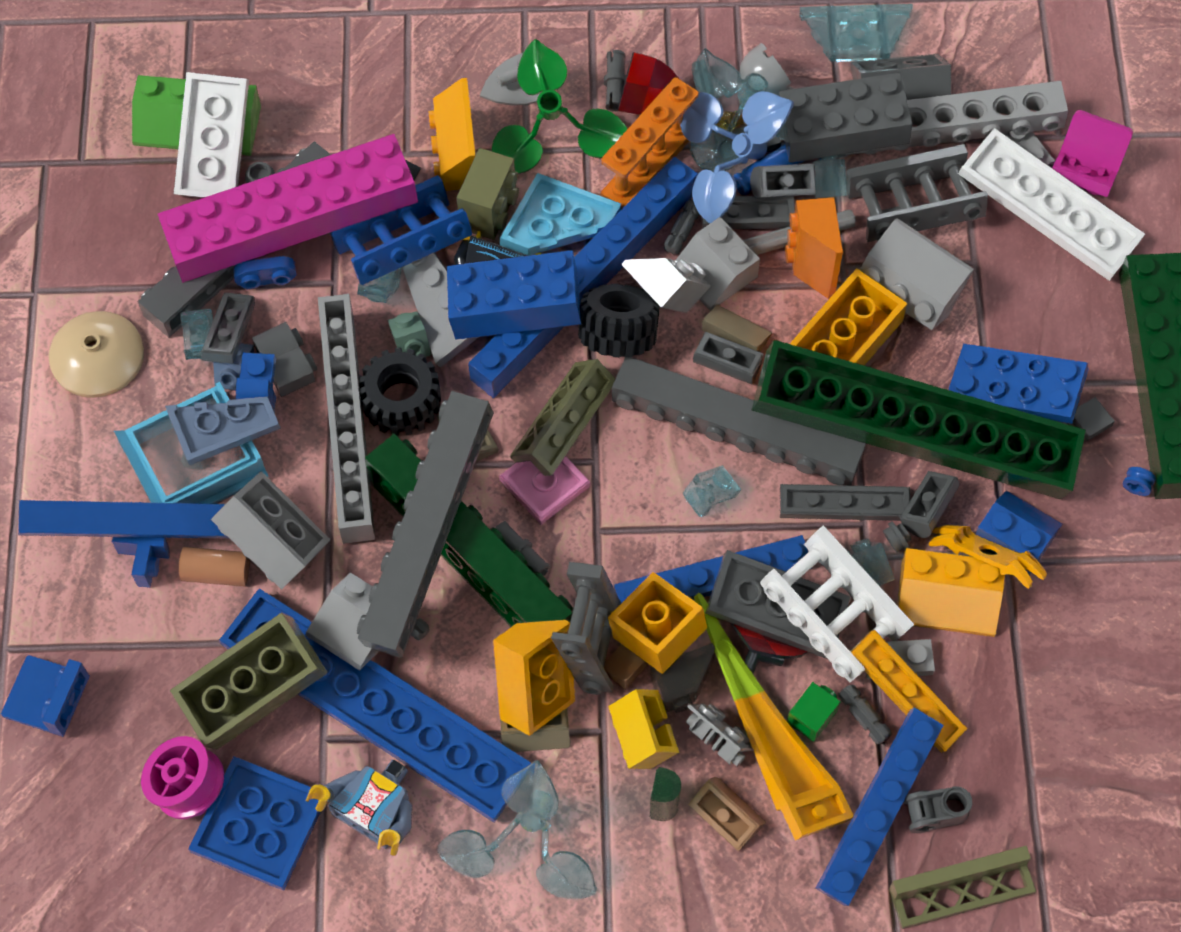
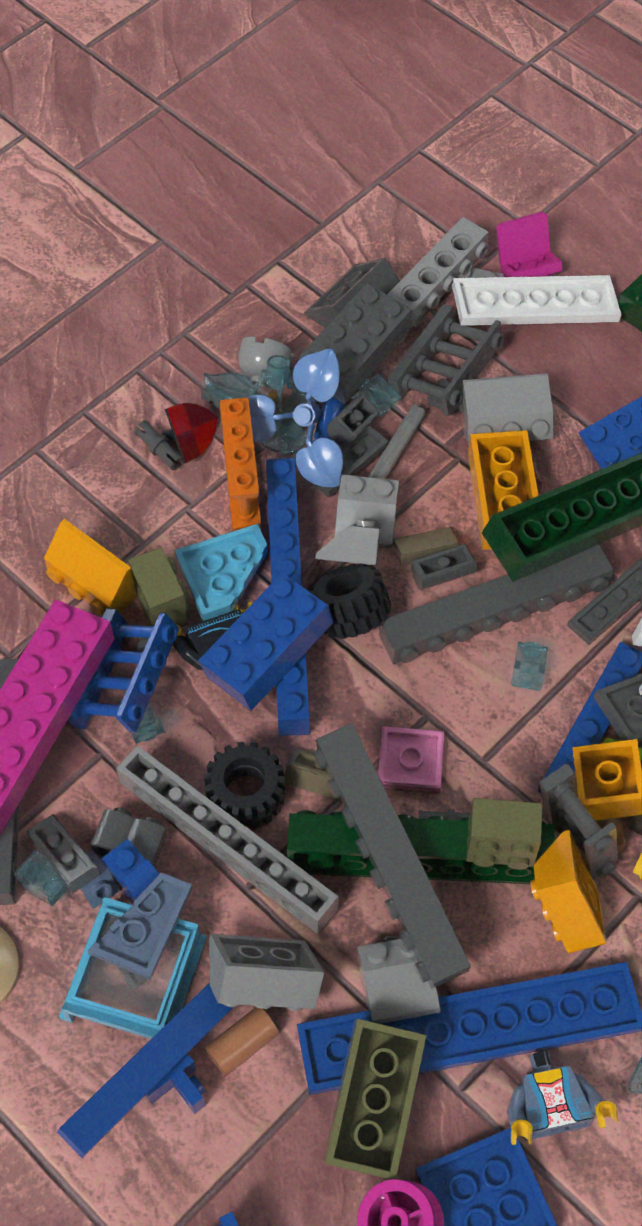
camera: 45 degrees left, 5 degrees down
blue plate [233,256,296,289] -> none
sand green bracket [387,311,431,357] -> none
light grey wing [402,252,479,368] -> none
light grey shield [480,52,540,106] -> none
green plant [492,39,627,174] -> none
dark tan slope [500,708,570,752] -> none
olive fence [510,359,616,476] -> none
dark grey axle [664,199,699,255] -> none
orange slope [785,197,843,299] -> none
clear light blue wing [799,4,913,62] -> none
none -> olive brick [466,798,542,870]

